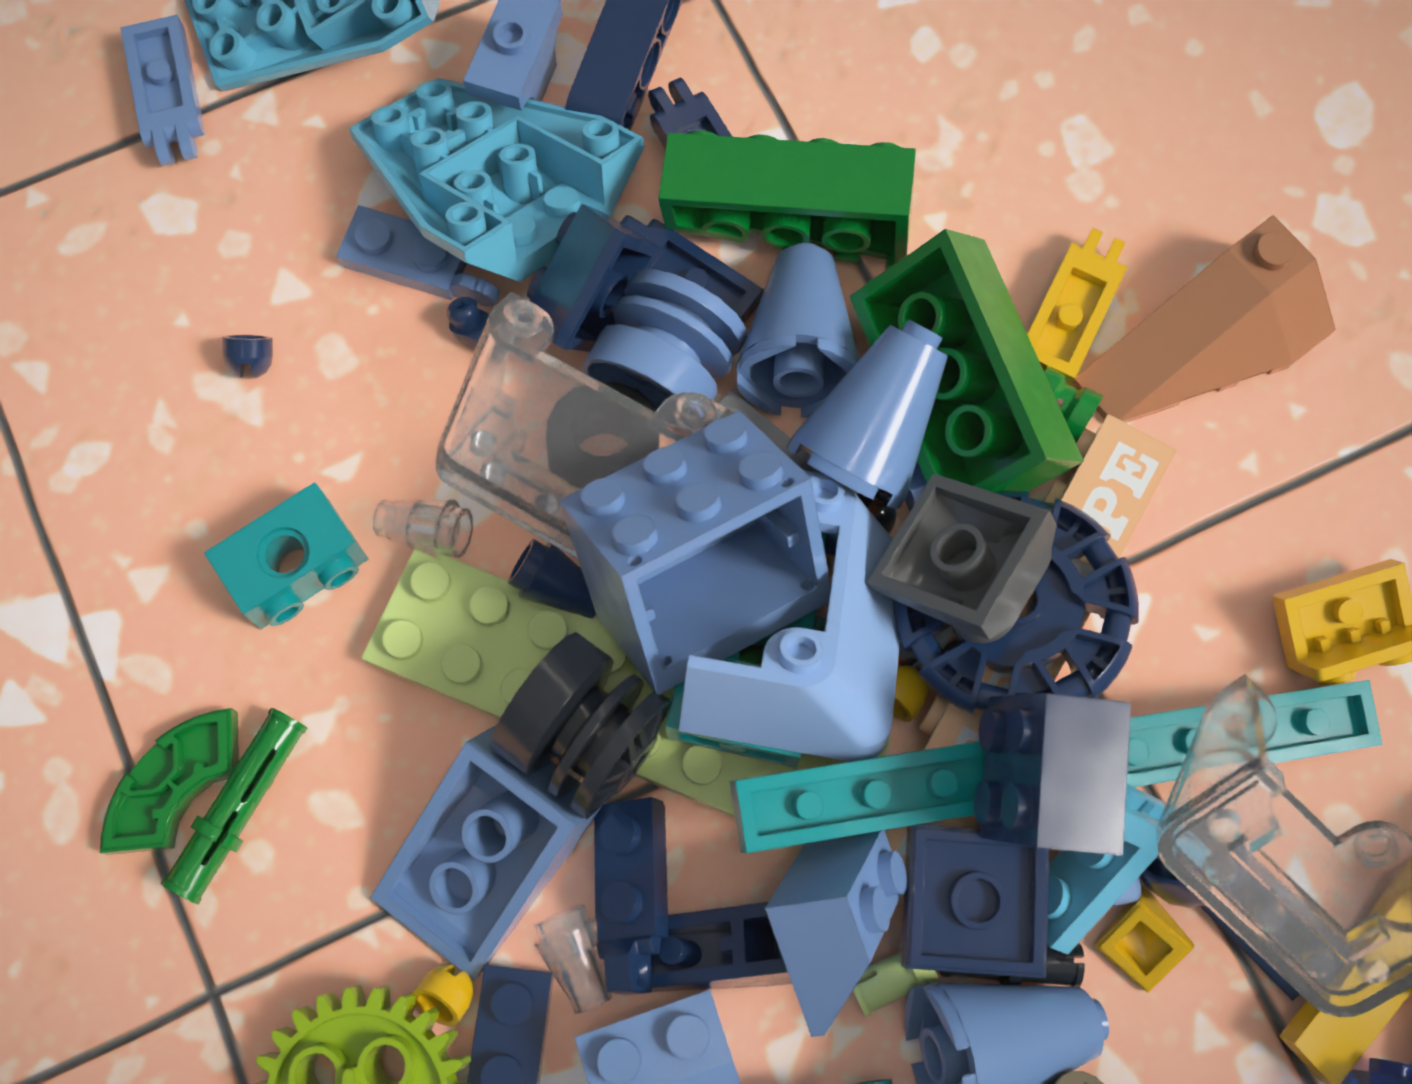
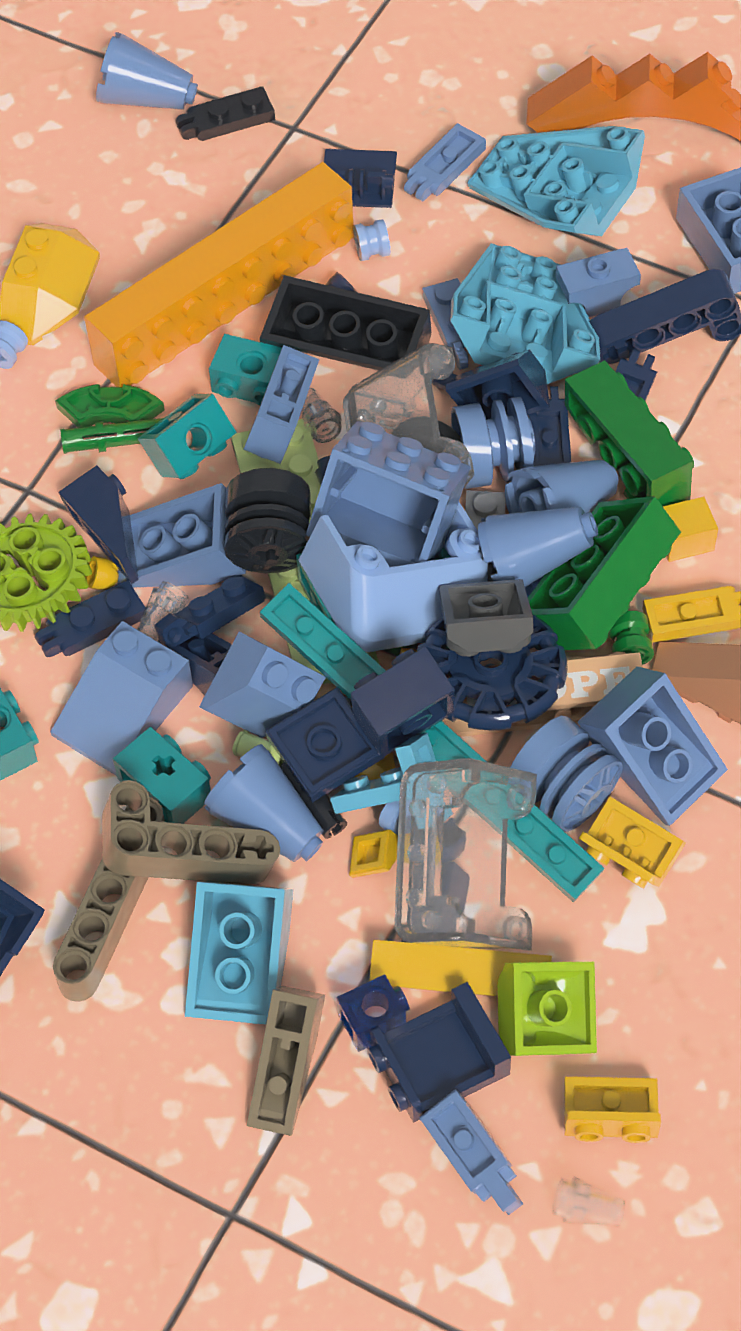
camera: 55 degrees right, 15 degrees down
none -> dark blue slope [58,465,139,584]
none -> light orange brick [84,162,354,388]
none -> teal brick [137,394,237,479]
none -> medium blue slope [243,345,320,464]
none -> black slope [260,275,432,377]
none -> dark blue hinge [324,149,397,208]
none -> light blue wheel [353,219,391,261]
none -> medium blue wheel [507,715,623,832]
none -> medium blue slope [578,667,728,826]
none -> yellow brick [663,496,718,562]

